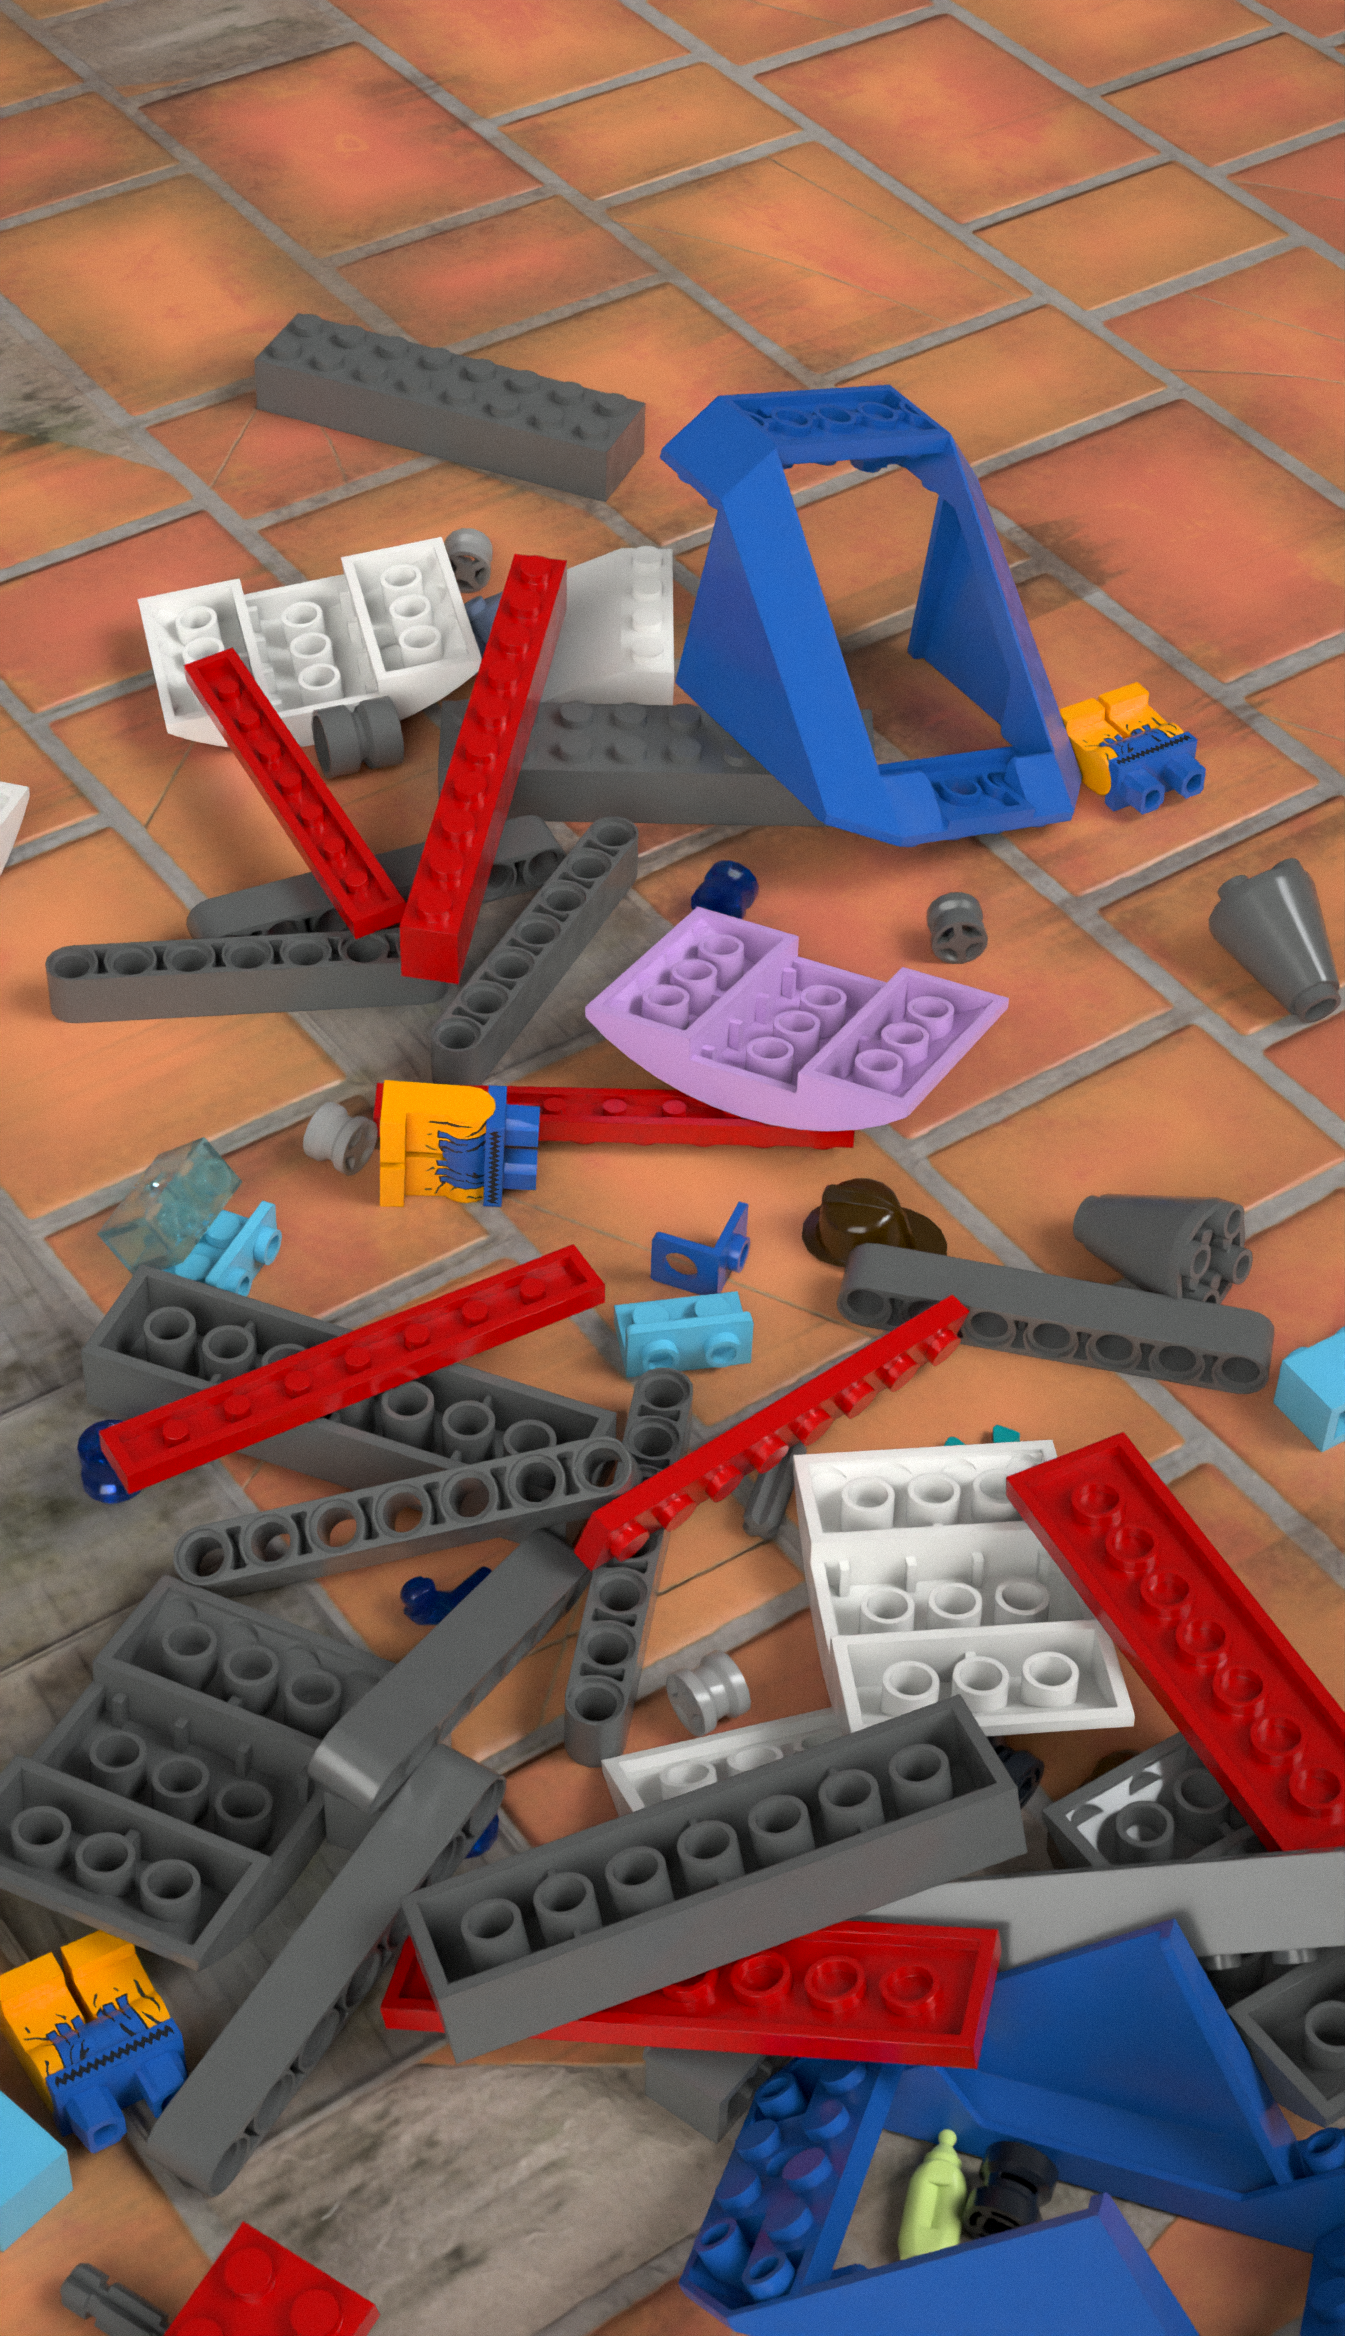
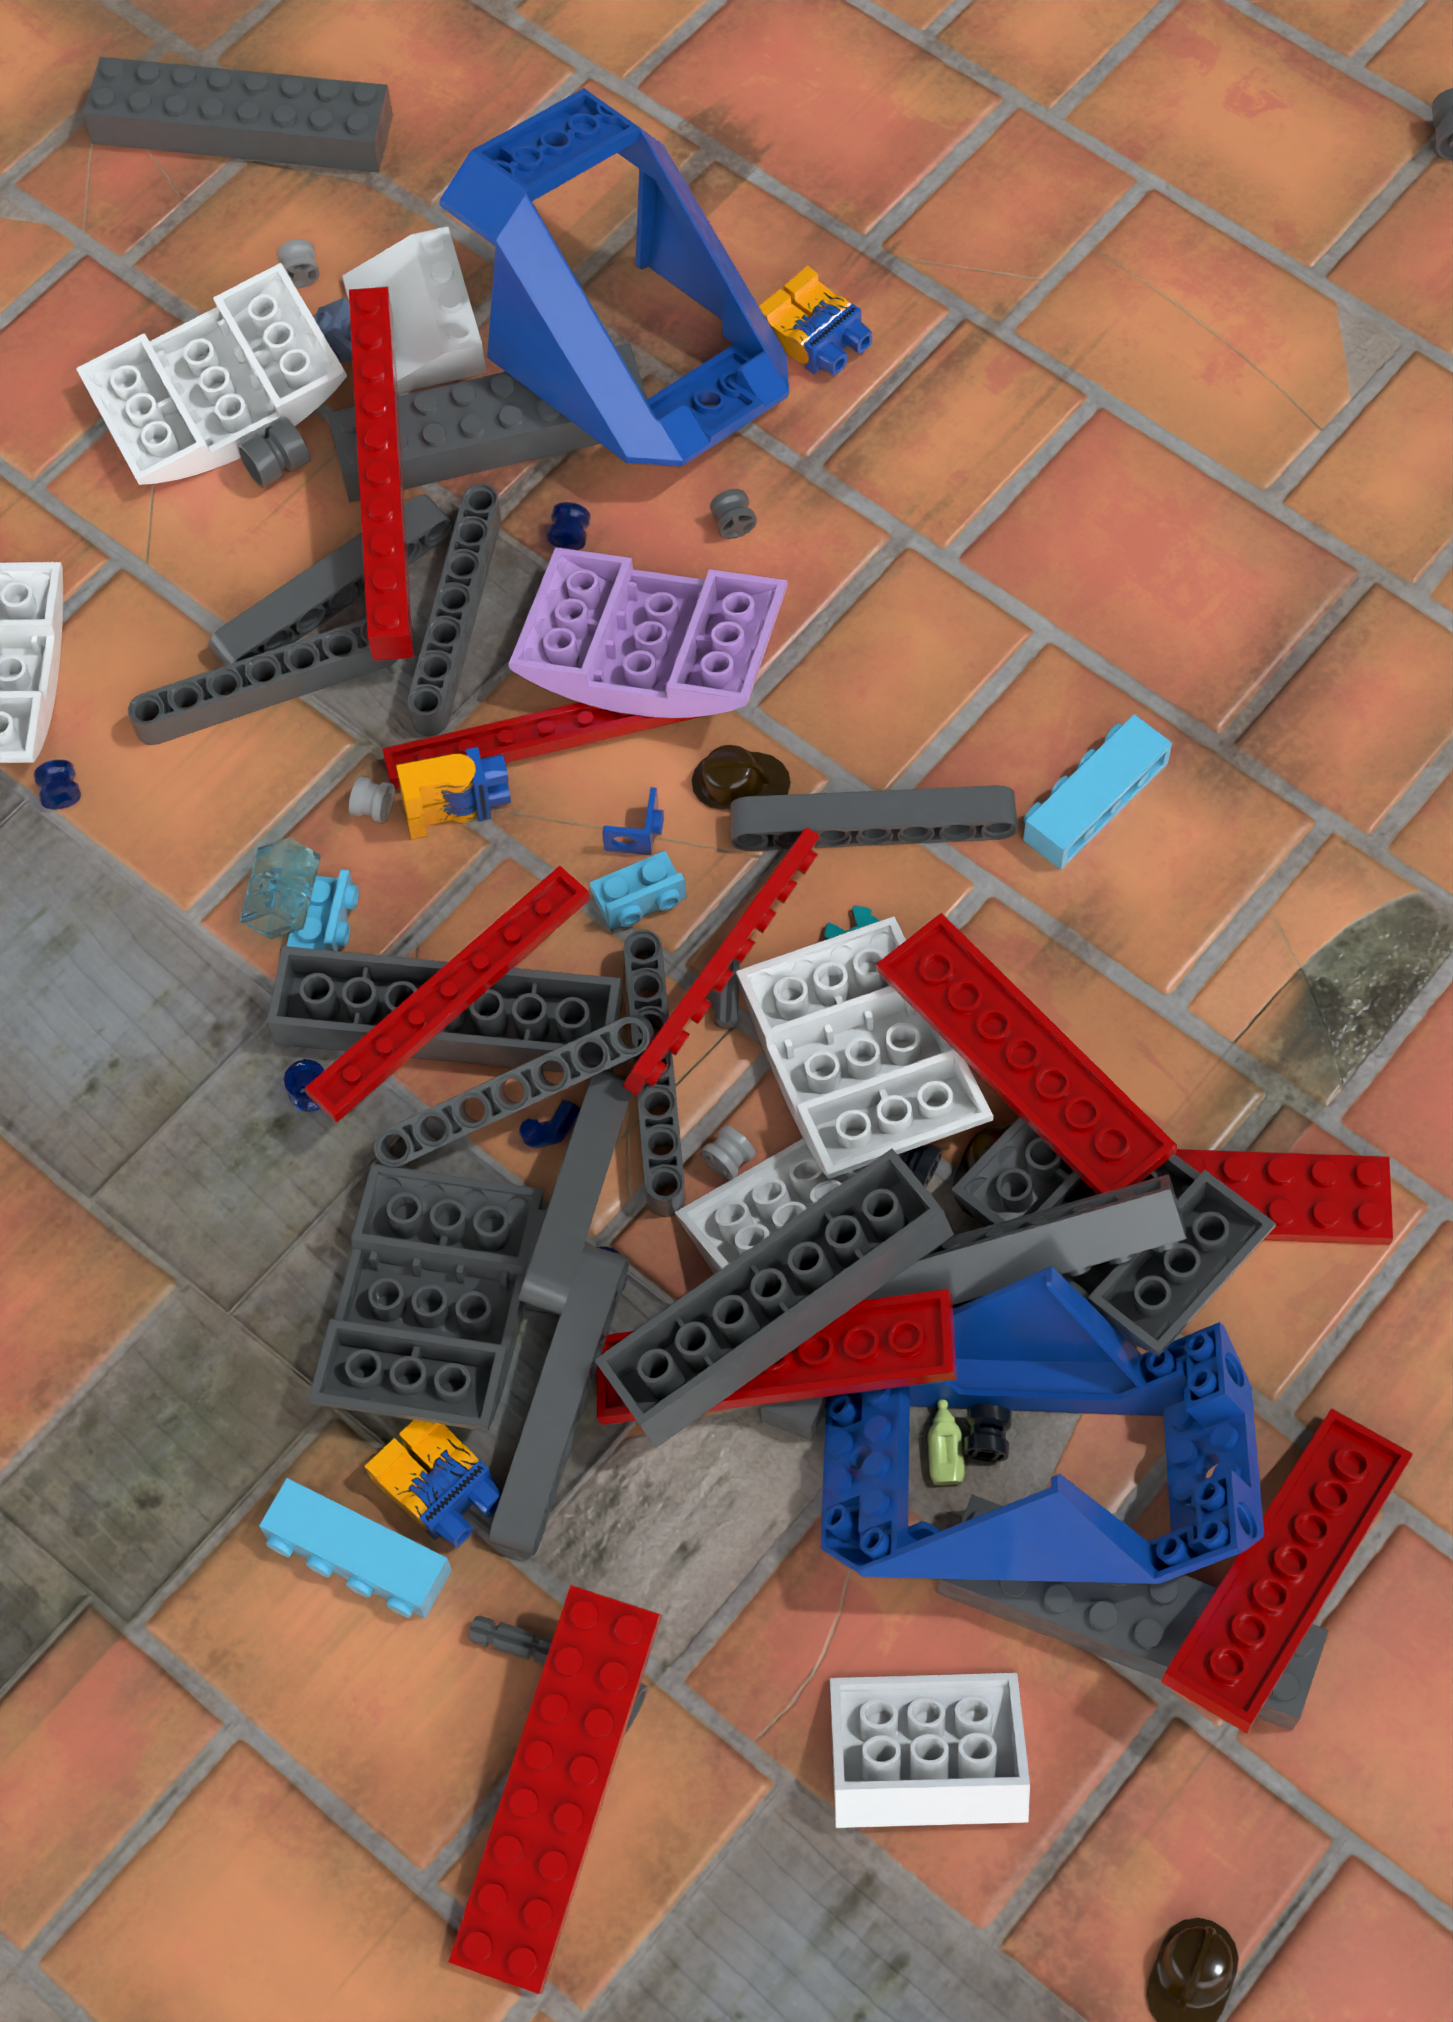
camera: 10 degrees left, 20 degrees up
red plate [183,647,406,939] -> none
dark grey cone [1073,1194,1253,1304] -> none
dark grey cone [1208,858,1341,1023] -> none

